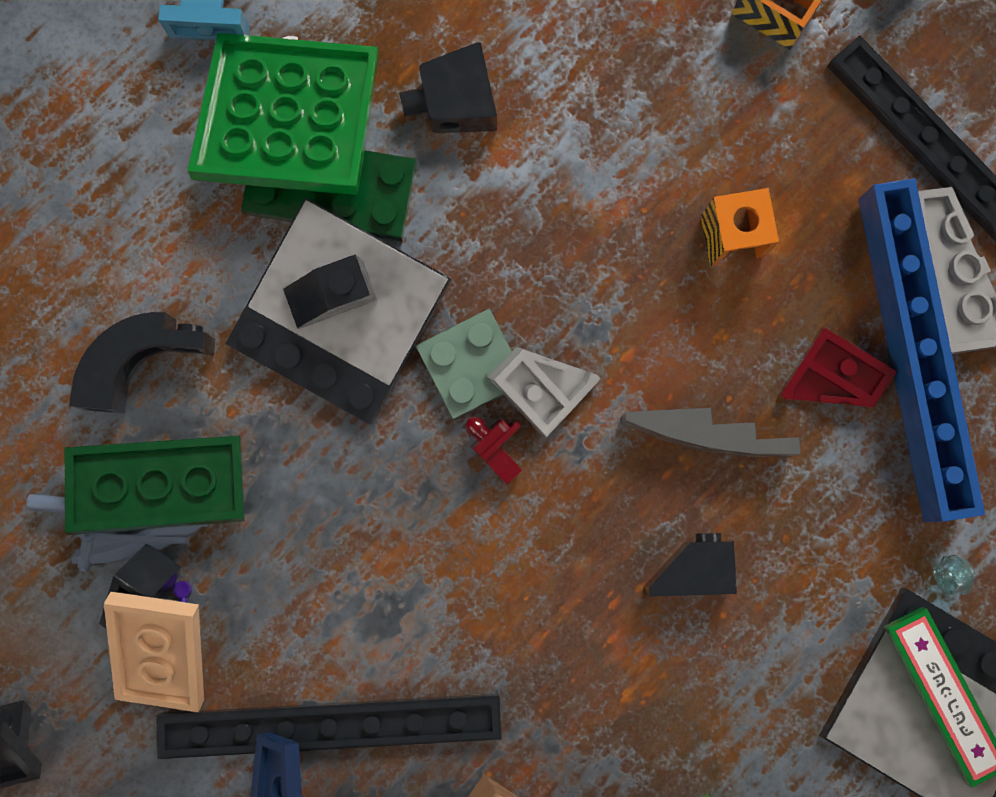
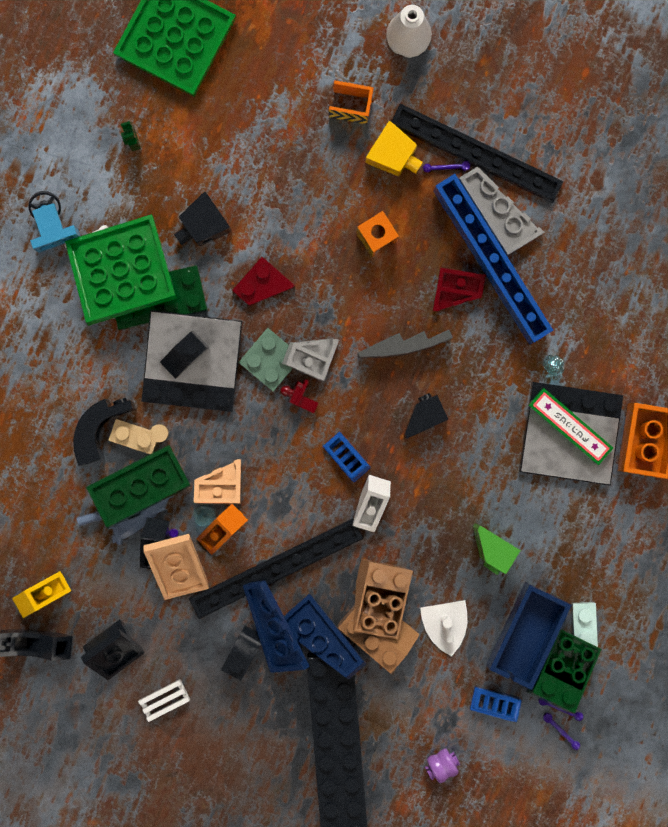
camera: 25 degrees left, 5 degrees up
none -> tan hinge [109,419,169,454]
none -> clear light blue plate [193,504,216,526]
none -> light nougat wing [194,459,241,504]
none -> orange slope [196,504,248,555]
none -> dark red wing [232,257,295,306]
none -> blue slope [323,431,371,482]
none -> white slope [353,475,391,532]
none -> yellow torso [365,121,423,176]
none -> dark purple hinge [423,161,470,173]

